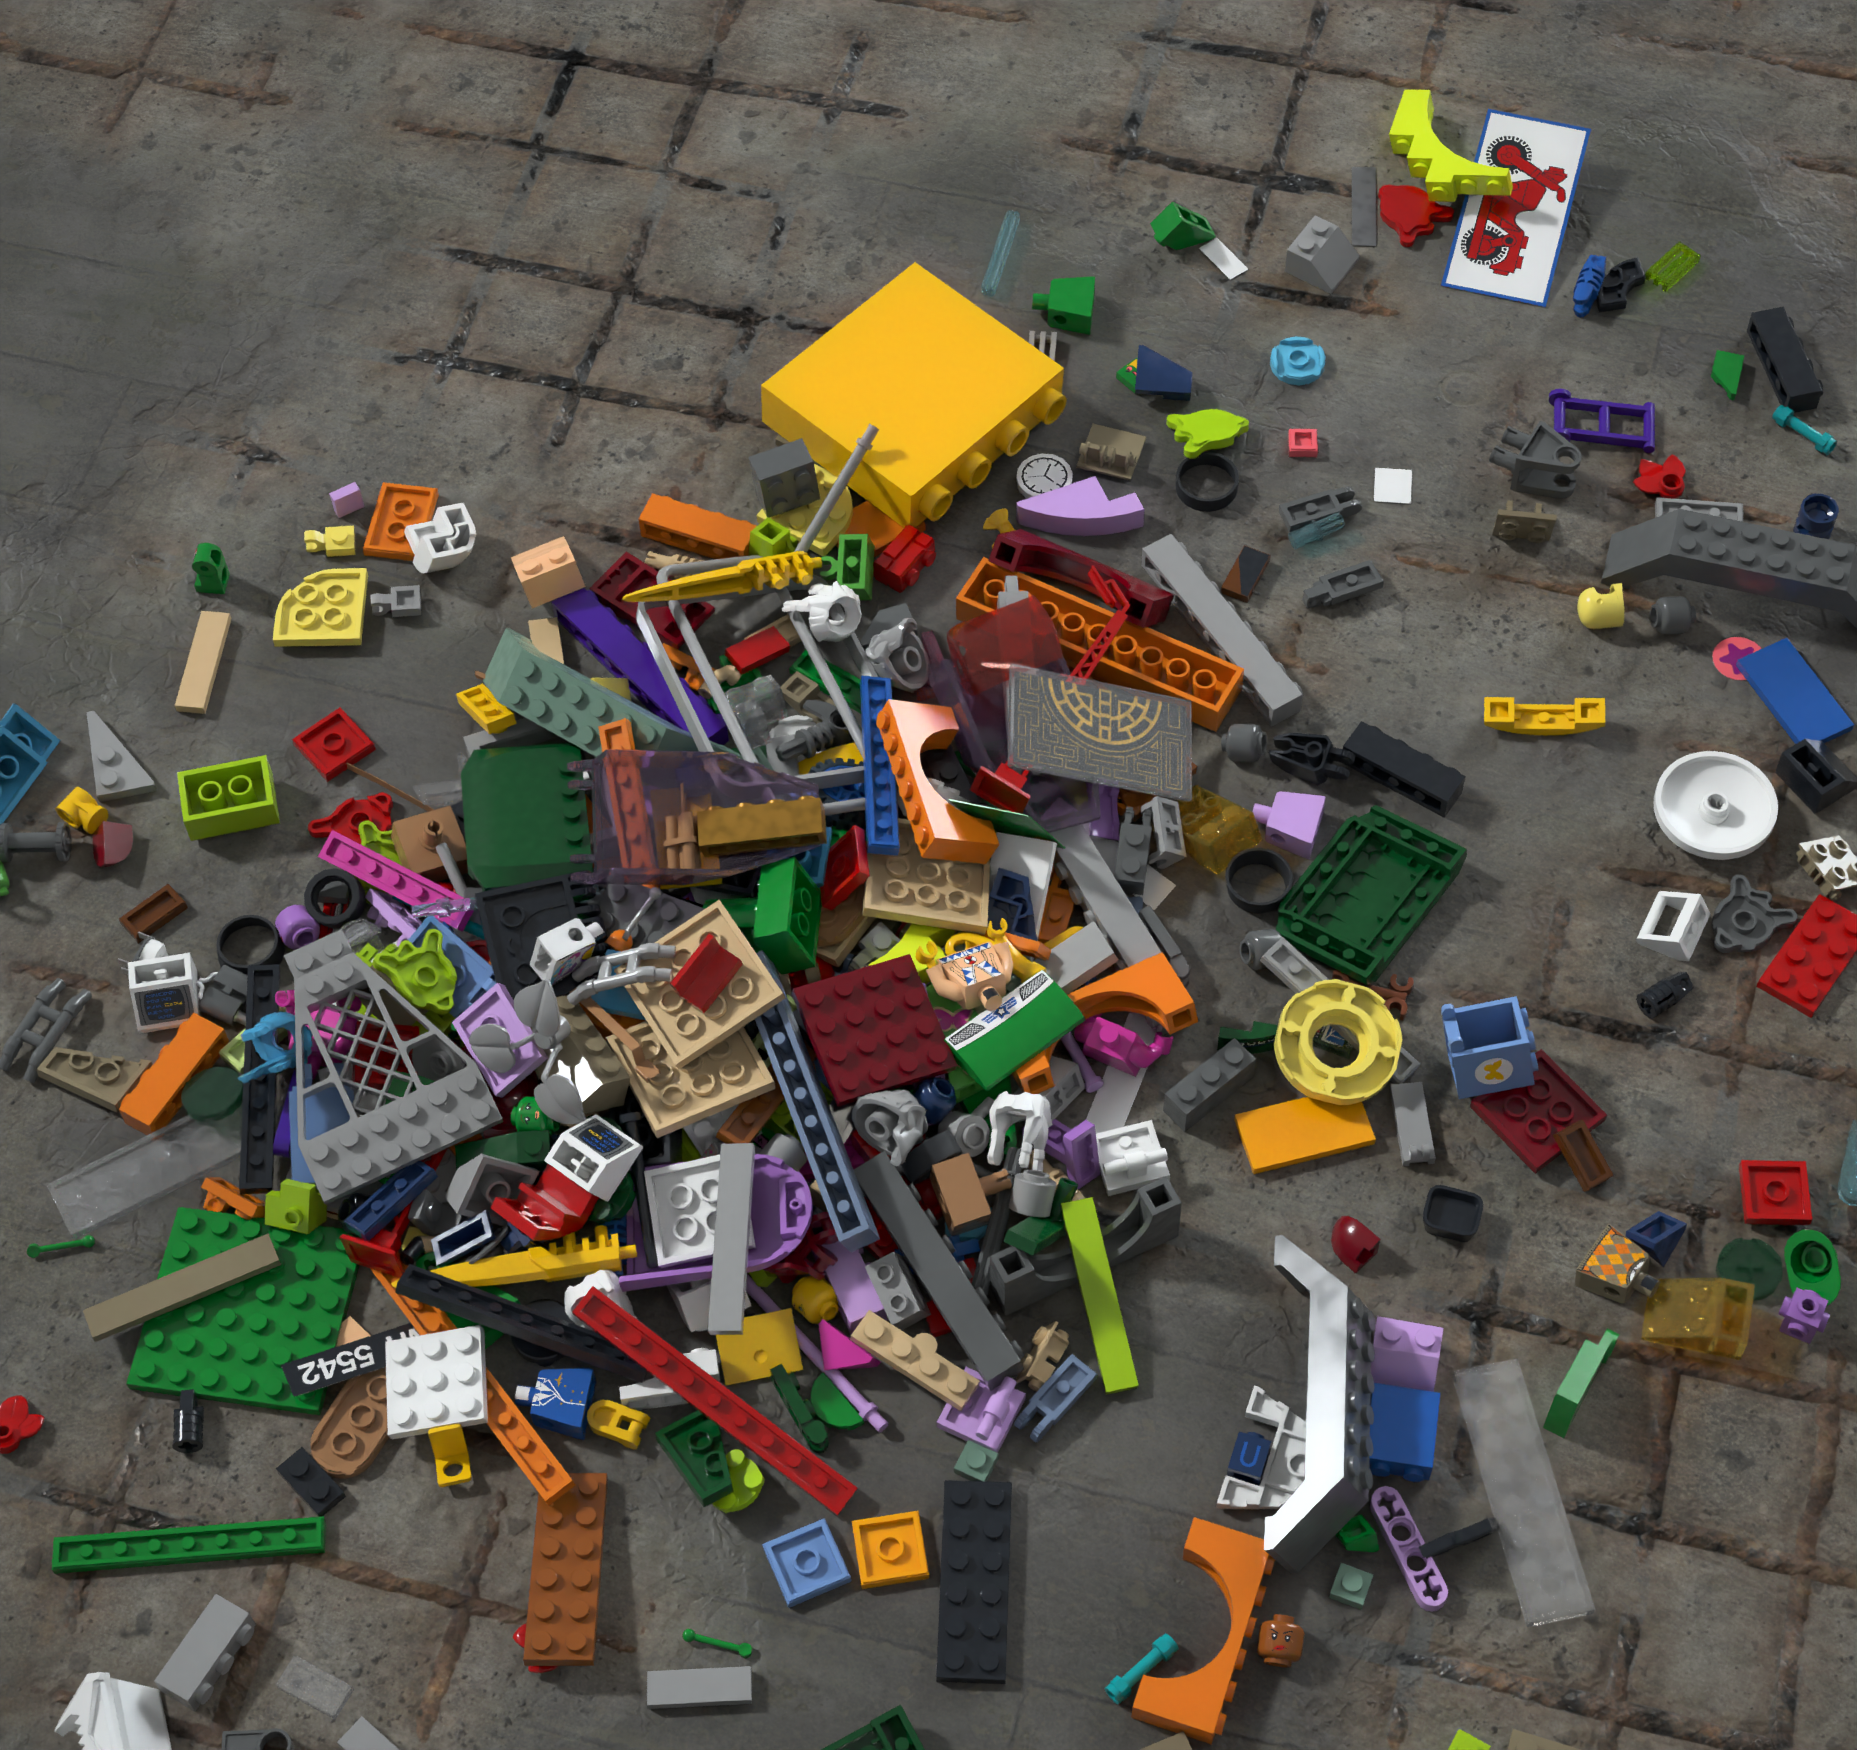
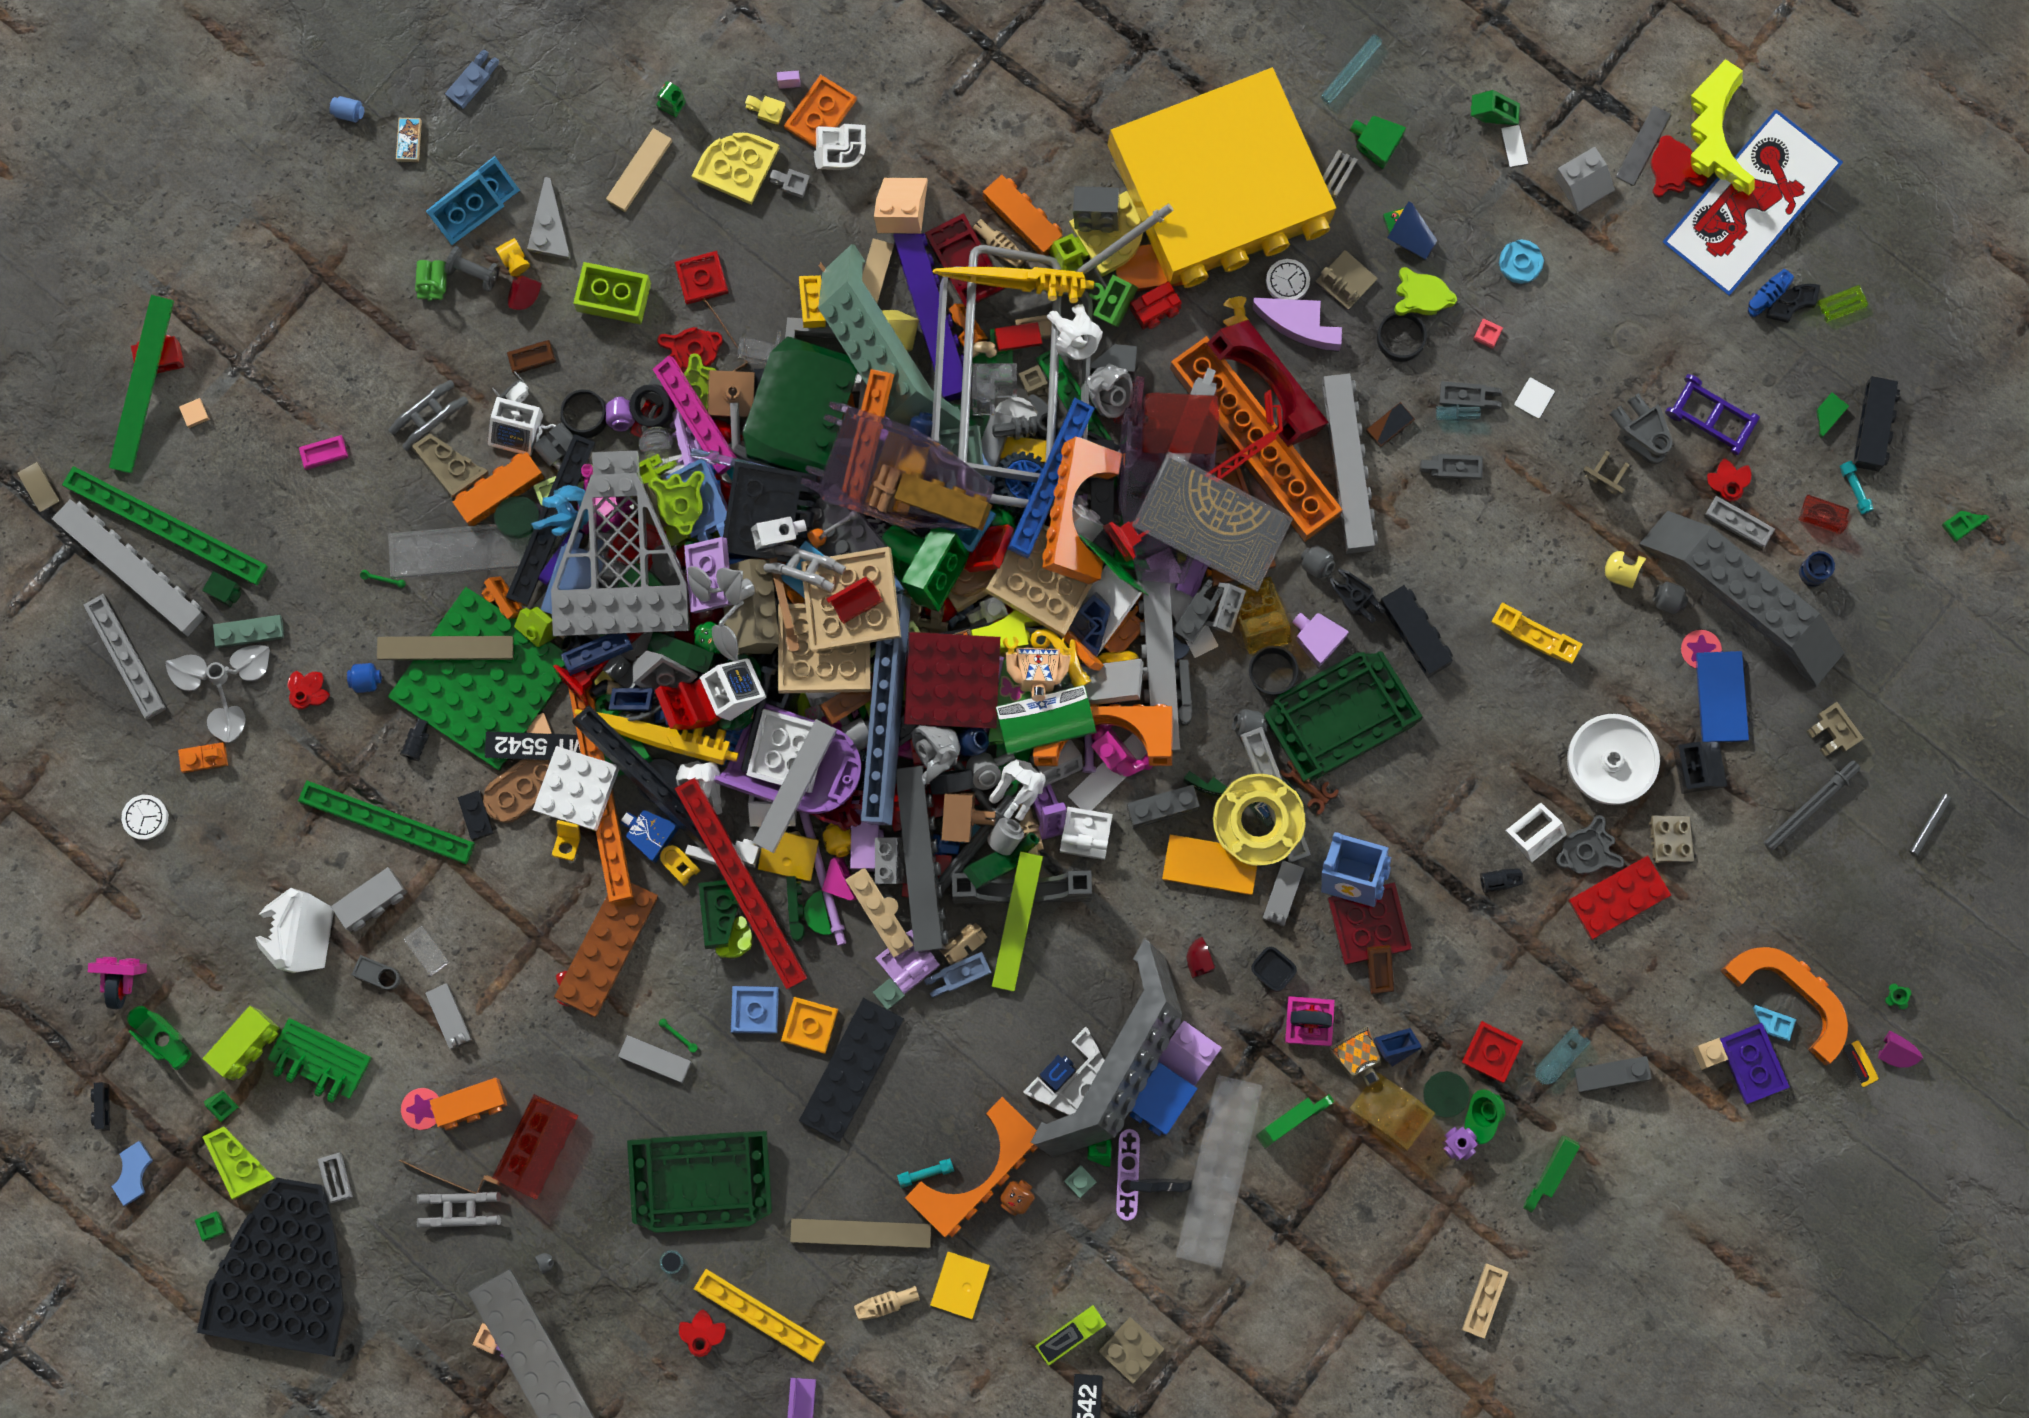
camera: 25 degrees right, 20 degrees up
none -> blue head [347,663,382,693]
none -> dark pink plate [1285,996,1335,1047]
none -> clear red panel [1798,495,1849,534]

